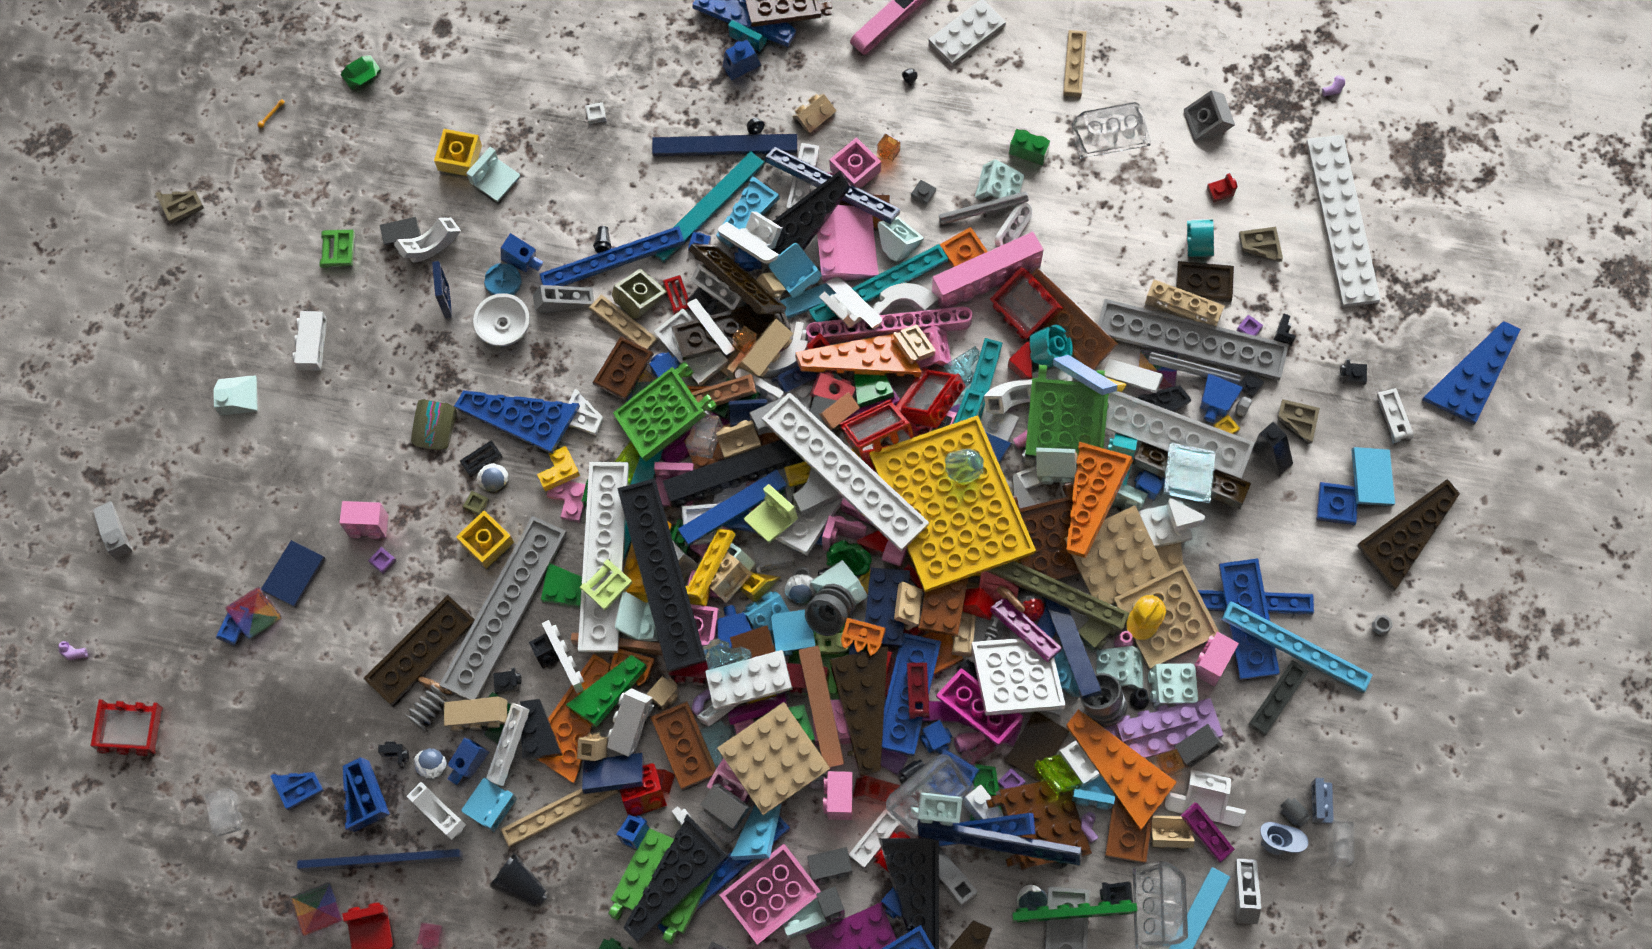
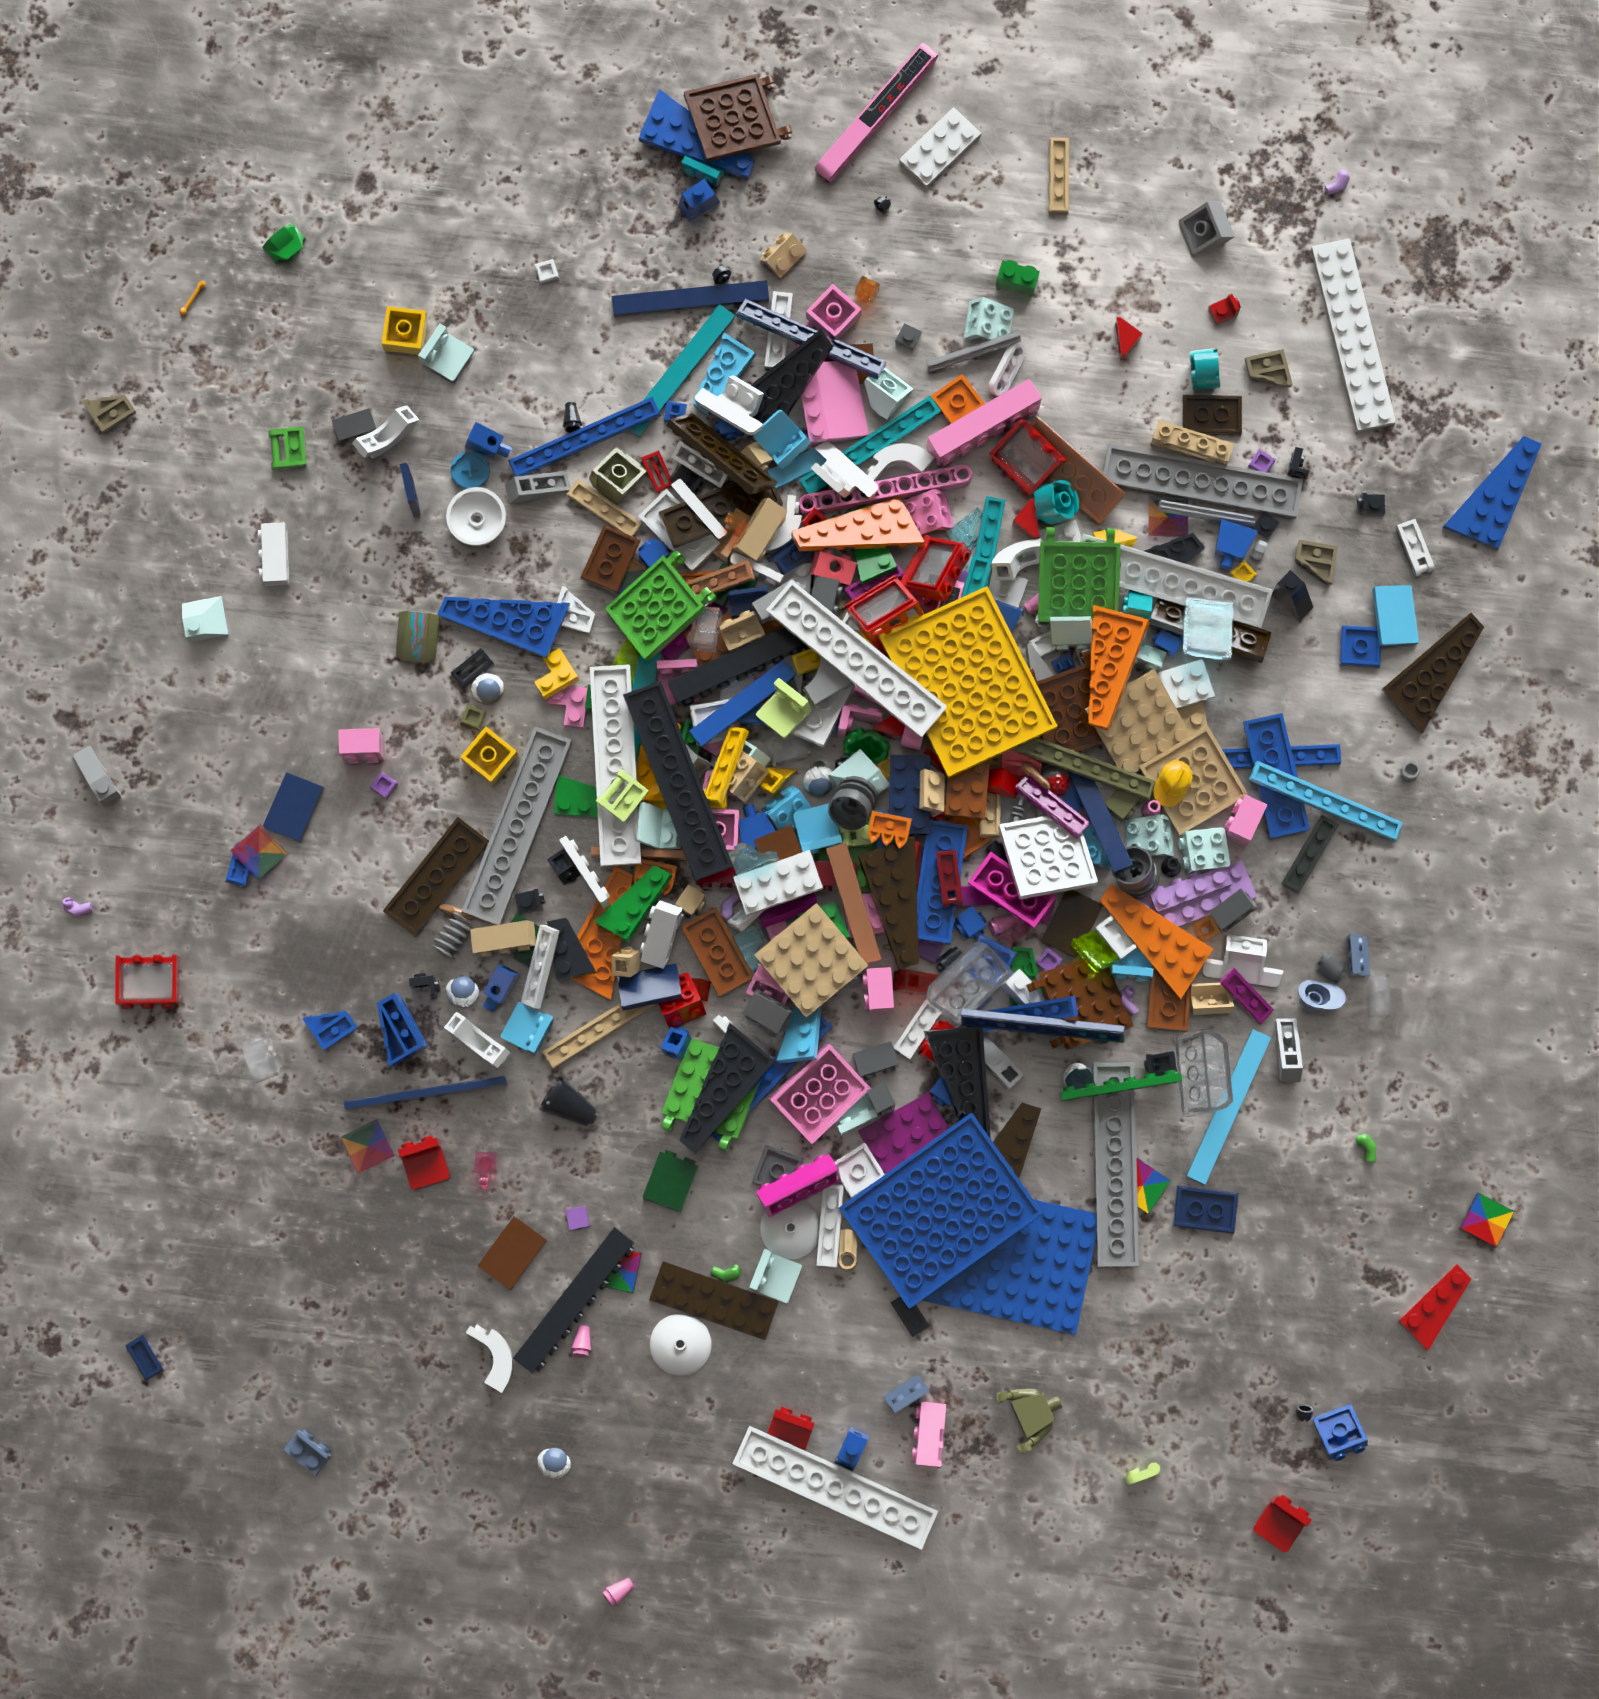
camera: 10 degrees left, 10 degrees up
nougat tile [819,392,860,430] -> none
tan plate [893,324,936,364] -> none
light aqua bracket [911,793,962,826] -> none
clear light blue hair [945,449,984,483] -> none
light blue tile [1053,355,1118,395] -> none
clear windscreen [1071,102,1151,159] -> none
white tile [1104,359,1163,393] -> none
white slope [1166,498,1205,532] -> none
none -> blue tile [1051,653,1076,674]
none -> red slope [1115,317,1143,361]

